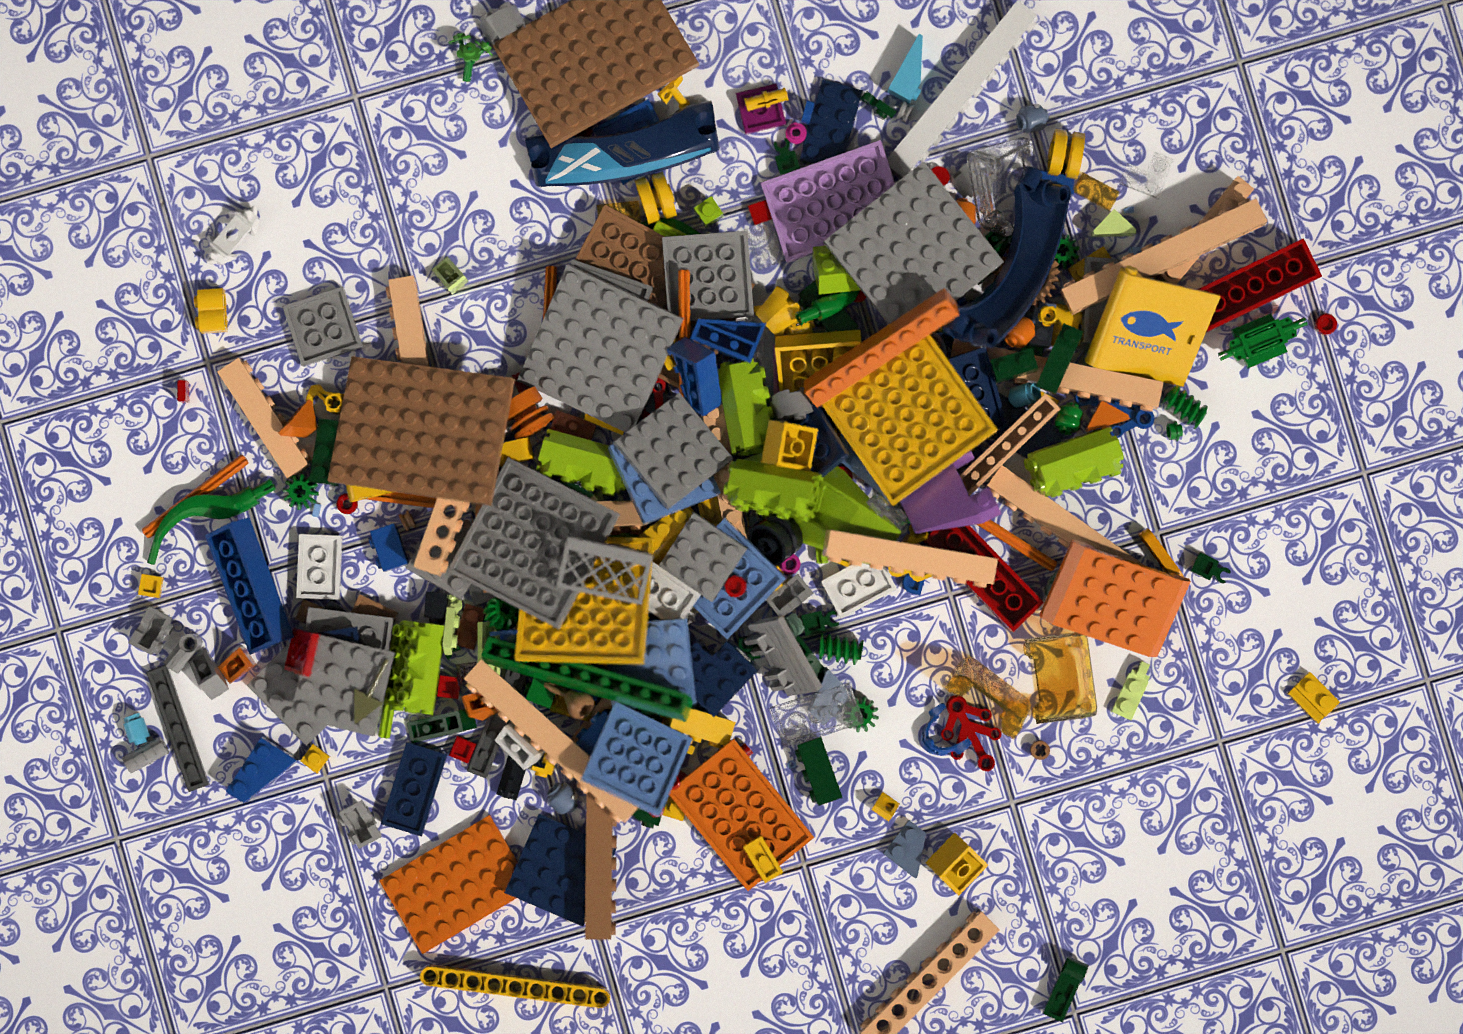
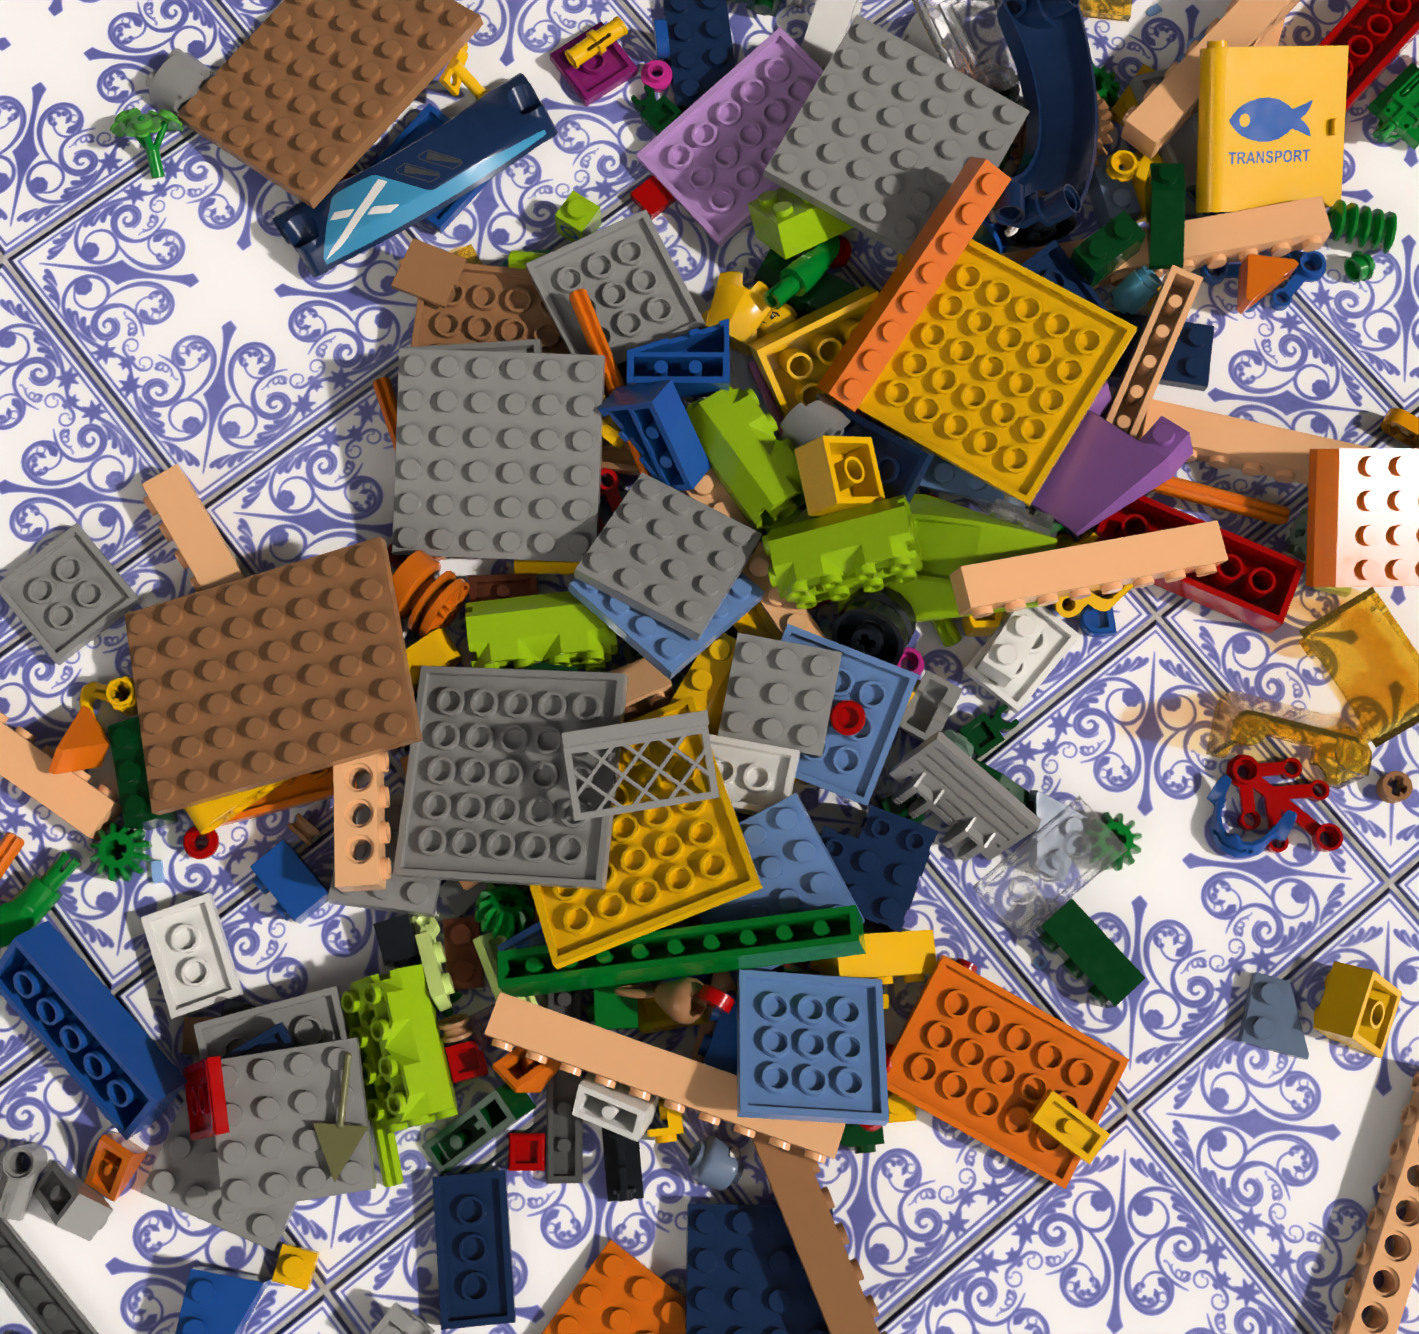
camera: 25 degrees left, 10 degrees down
medium nougat plate [351,594,399,622] -> none
yellowish green slope [431,256,469,295] -> none
yellow wheel [634,171,677,225] -> none
clear plate [744,219,786,270] -> none
green piece [818,633,864,665] -> none
yellow plate [871,792,900,822] -> none
orange head [1005,317,1035,348] -> none
lime brick [1024,427,1124,498] -> none
green piece [1054,402,1084,435] -> none
yellowish green slope [1091,209,1136,237] -> none
none -> medium nougat piece [391,238,467,309]
none -> medium nougat bush [437,1013,473,1043]
none -> red tile [697,984,735,1014]
none -> white brick [976,609,1048,688]

